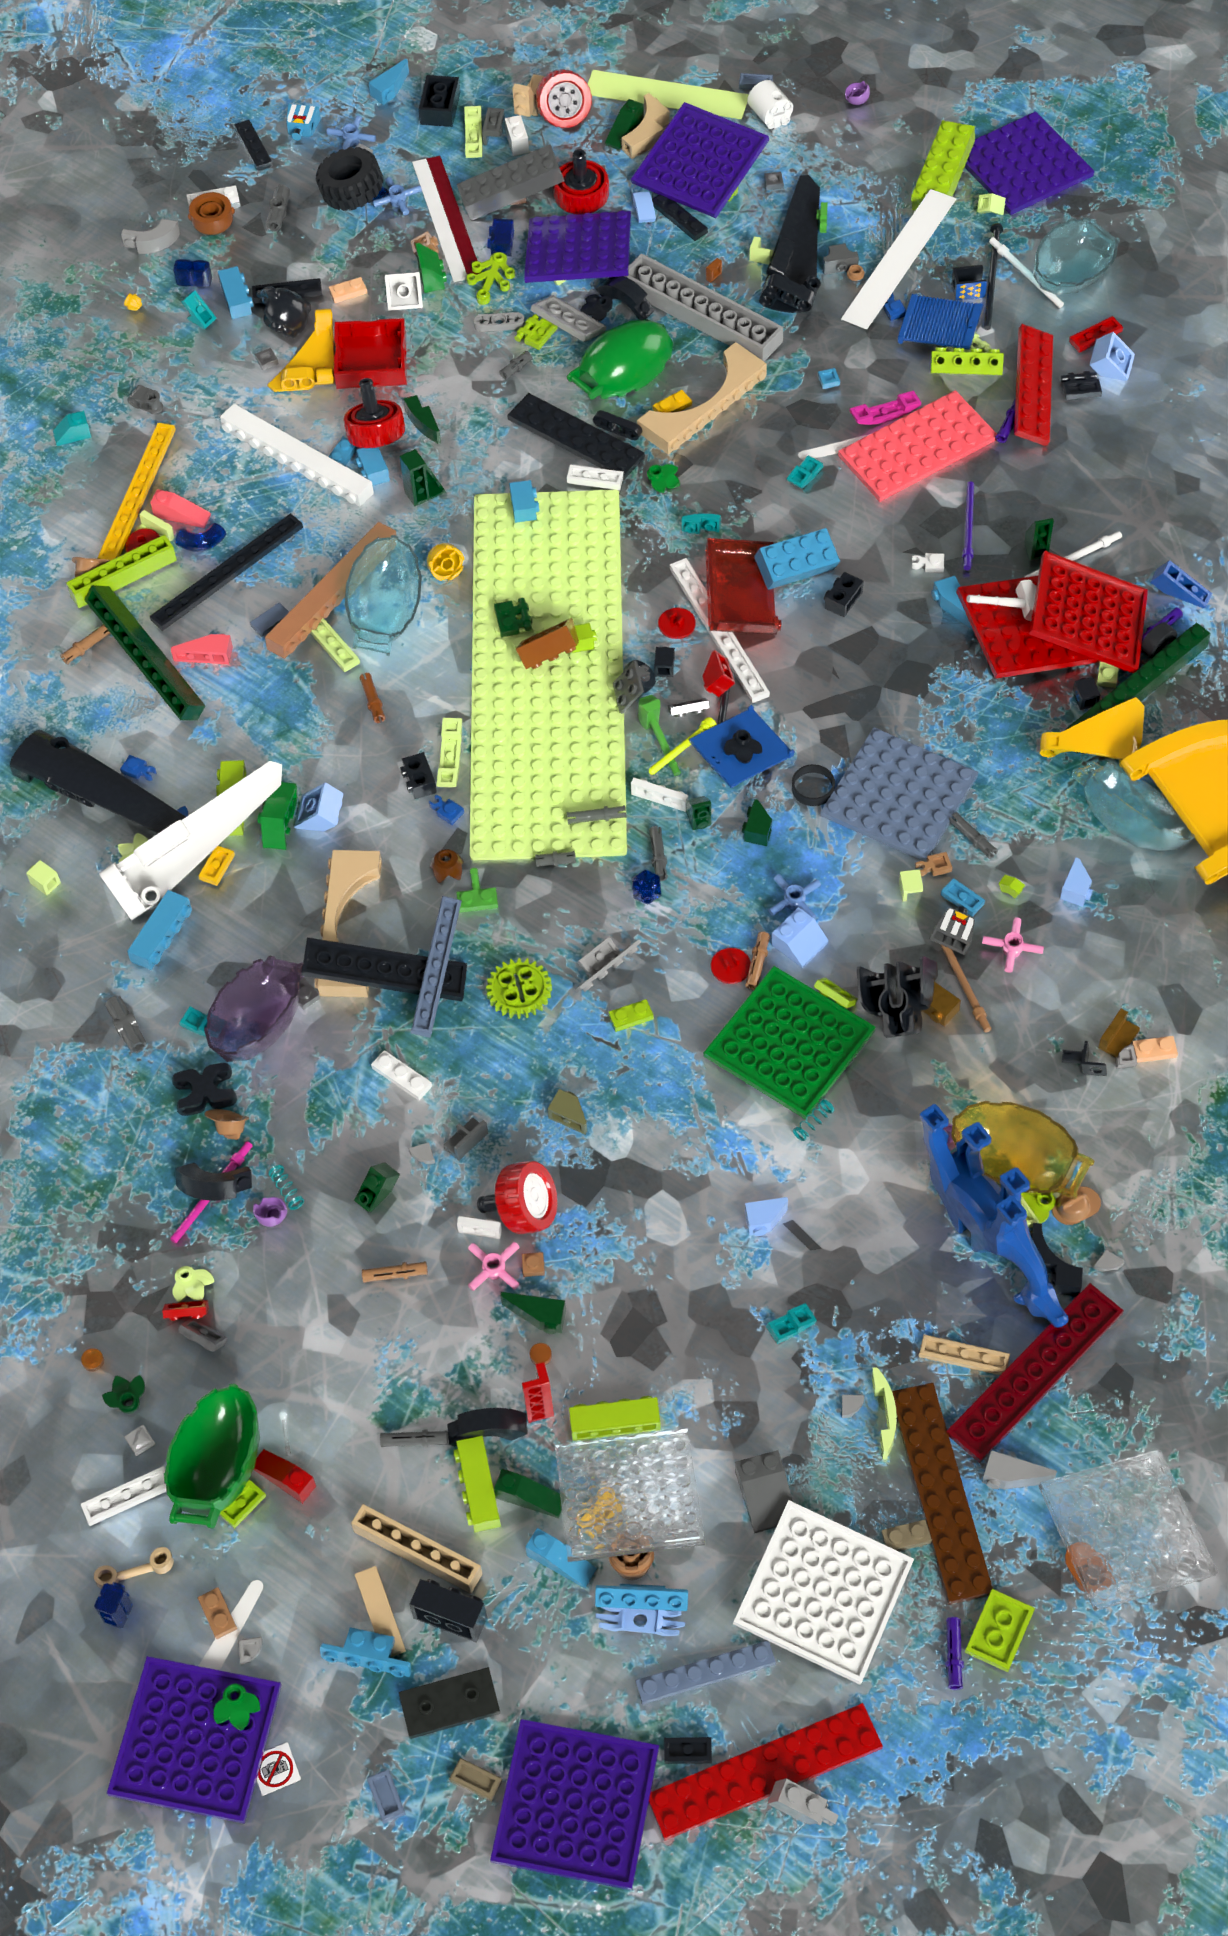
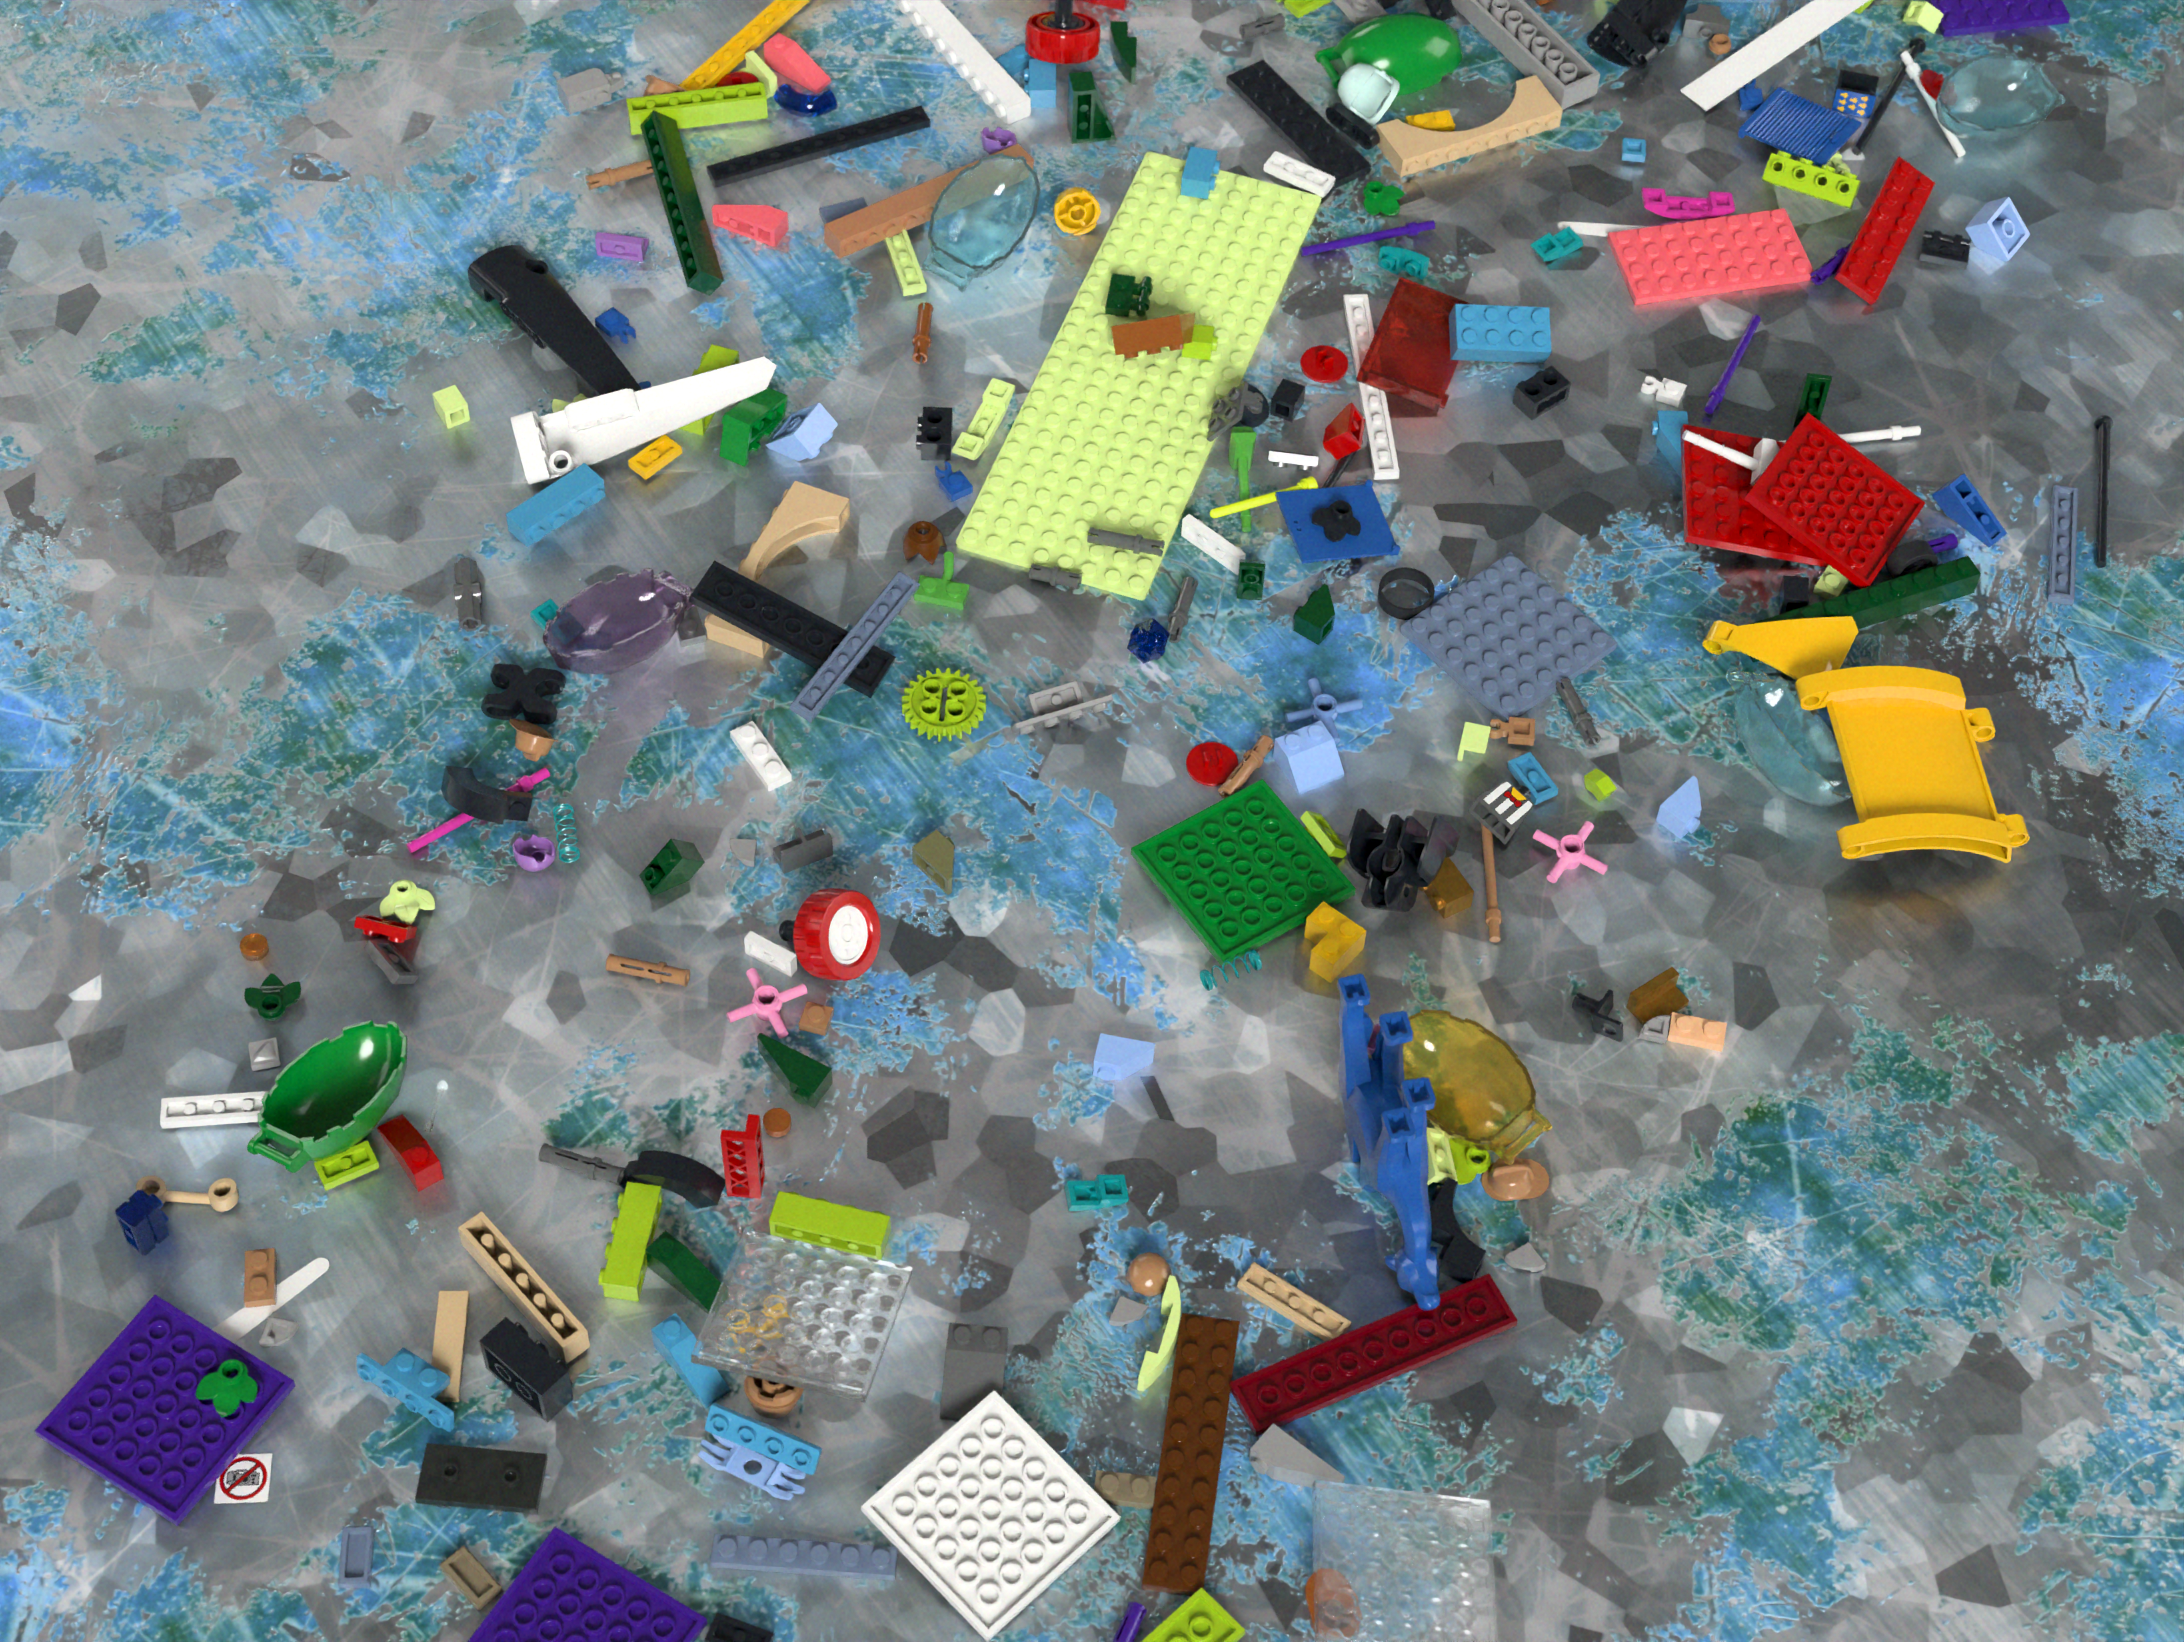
camera: 15 degrees right, 5 degrees down
lime plate [608,999,654,1032] -> none
red plate [1069,316,1123,353] -> none
none -> light grey hinge [557,68,625,114]
none -> medium lavender panel [595,232,649,262]
none -> medium lavender hair [981,127,1017,155]
none -> medium nougat hair [1126,1252,1172,1297]
none -> dark purple bar [1300,220,1435,256]
none -> yellow brick [1304,901,1367,983]
none -> light aqua piece [1338,63,1400,126]
none -> red piece [1920,69,1956,107]

